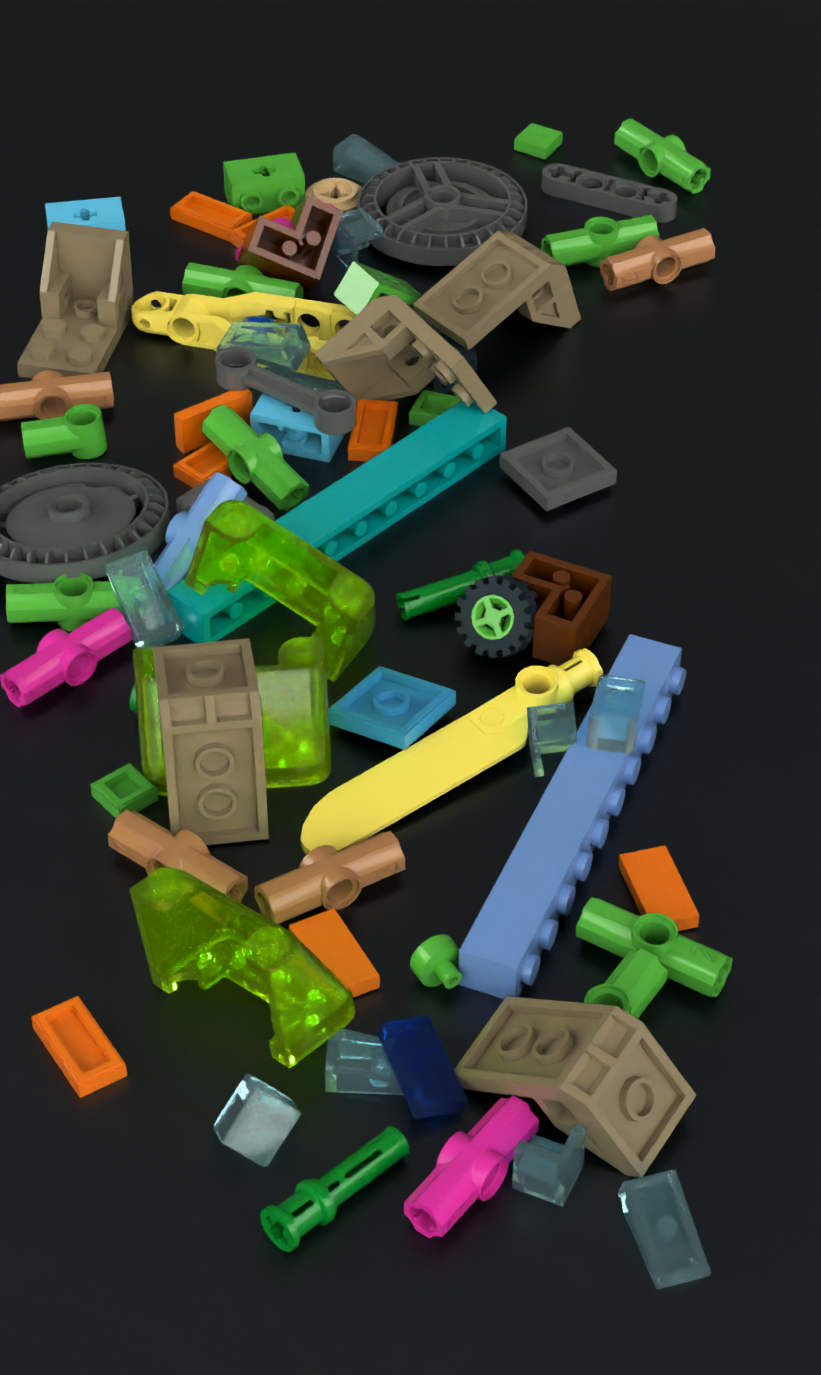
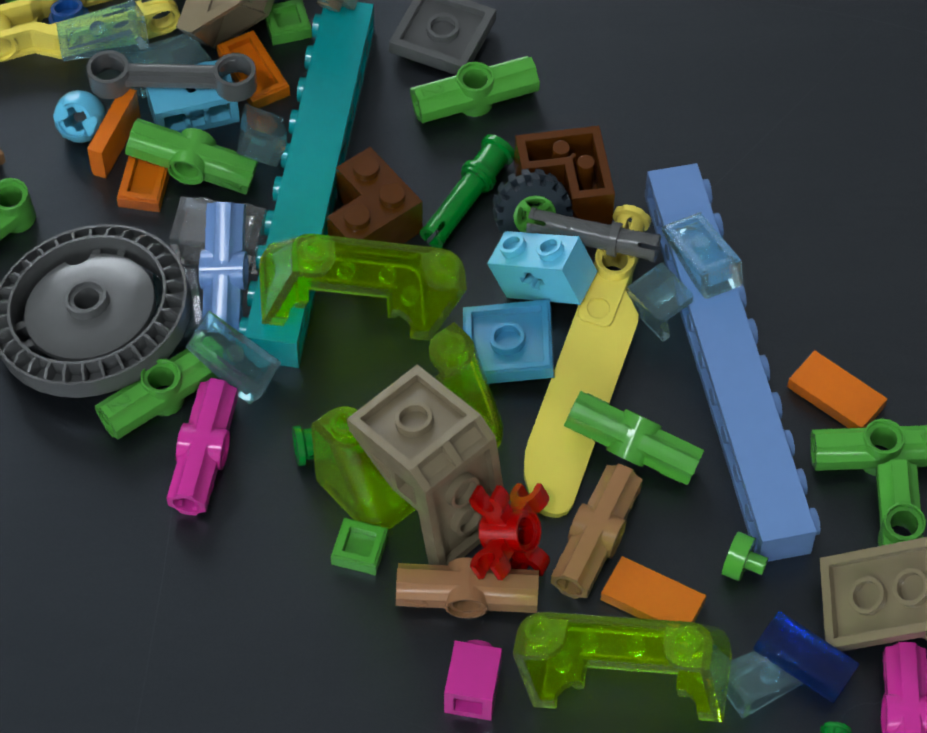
camera: 35 degrees left, 15 degrees up
none -> medium azure piece [53,90,106,143]
none -> clear light blue slope [237,104,287,167]
none -> reddish brown brick [327,147,423,274]
none -> bright green piece [410,56,540,123]
none -> dark pink brick [444,640,502,721]
none -> red pin [469,483,550,580]
none -> medium azure brick [487,231,598,305]
none -> dark grey pin [526,207,661,262]
none -> bright green piece [564,391,704,485]

